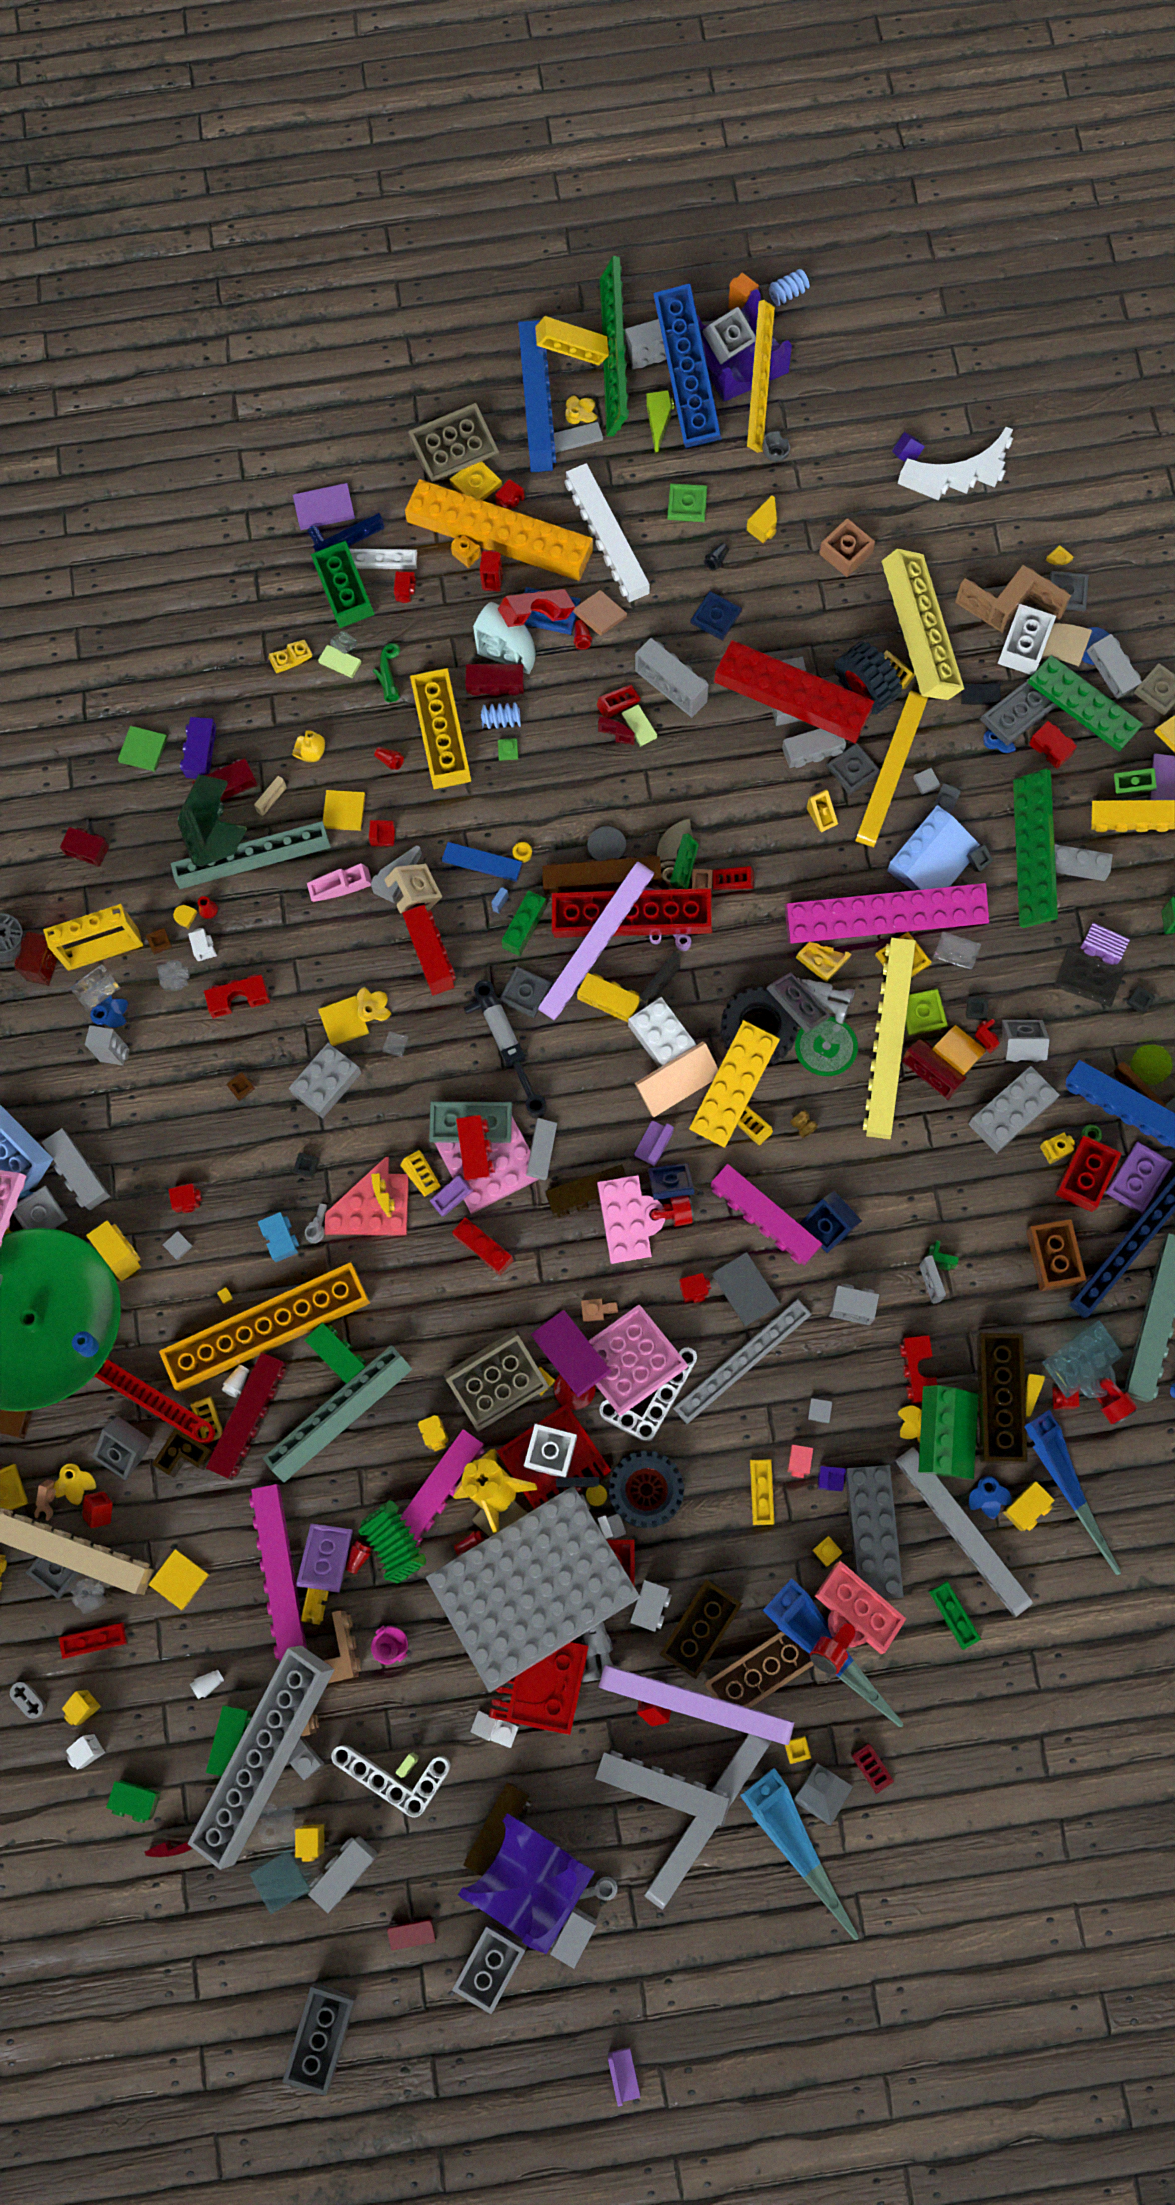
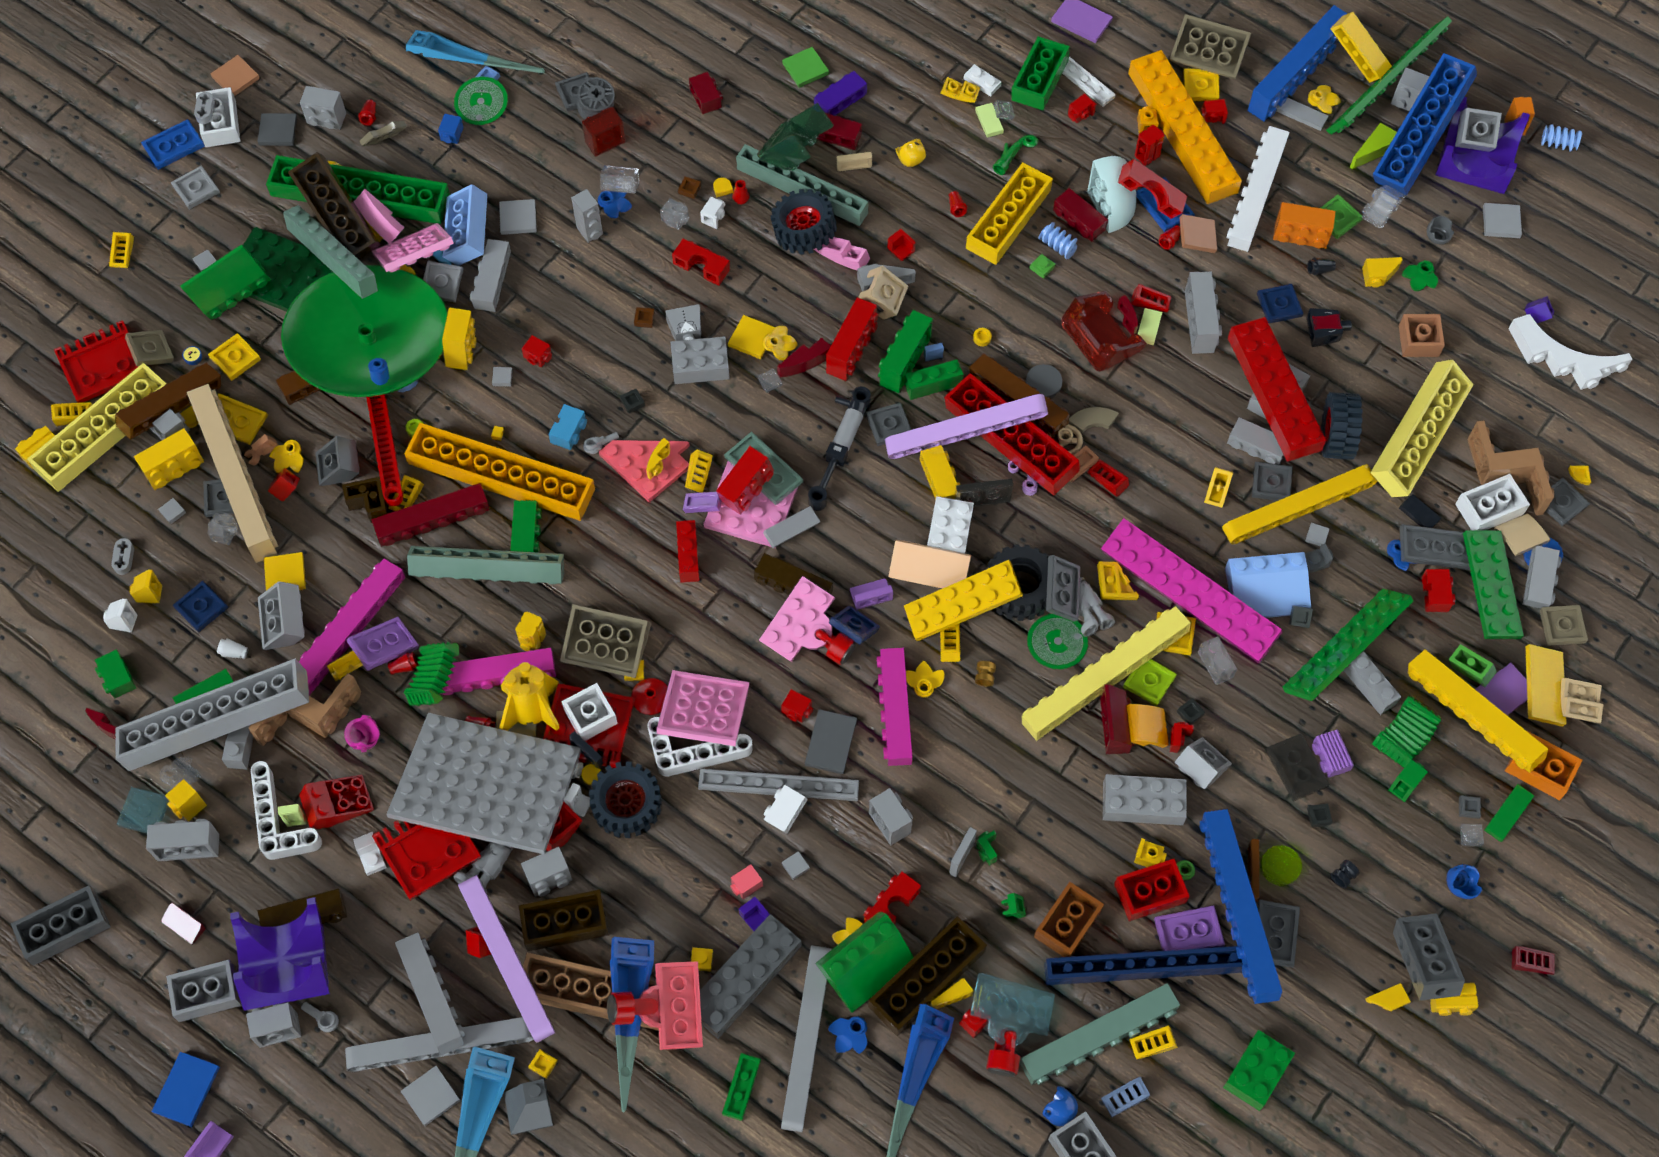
camera: 40 degrees right, 10 degrees down
yellow window [43,904,143,971] -> none
red tile [59,1622,127,1659] -> none
white cone [222,1365,249,1398] -> none
clear blue piece [307,513,385,552] -> none
yellow tile [323,790,365,831] -> none
blue tile [442,842,523,882] -> none
magenta tile [530,1310,612,1397] -> none
nougat plate [581,1299,618,1322] -> none
green tile [670,833,699,889] -> none
yellow tile [747,300,775,453] -> none
yellow tile [750,1459,774,1525] -> none
dark blue slope [799,1191,862,1253] -> none
dark red slope [850,1743,894,1794] -> none
yellow slope [884,650,915,689] -> none
yellow brick [1002,1481,1055,1531] -> none
none -> blue tile [151,1052,220,1127]
none -> light grey tile [158,498,186,524]
none -> dark blue tile [172,581,228,633]
none -> light grey slope [258,581,305,650]
none -> red slope [299,775,374,830]
none -> light grey tile [401,1066,460,1126]
none -> lime tile [406,419,424,437]
none -> light grey tile [499,199,537,235]
none -> light grey torso [665,304,701,341]
none -> white brick [764,785,808,834]
none -> black wheel [771,189,837,254]
none -> dark red slope [777,338,831,378]
none -> green brick [878,310,933,393]
none -> yellow plate [906,661,944,698]
none -> white plate [964,64,1001,97]
none -> green tile [1001,893,1026,918]
none -> clear red windscreen [1061,291,1147,372]
none -> orange brick [1273,202,1336,249]
none -> black torso [1306,308,1352,347]
none -> clear brick [1362,185,1406,229]
none -> green piece [1372,695,1442,768]
none -> green plate [1402,260,1438,291]
none -> light grey tile [1483,203,1522,238]

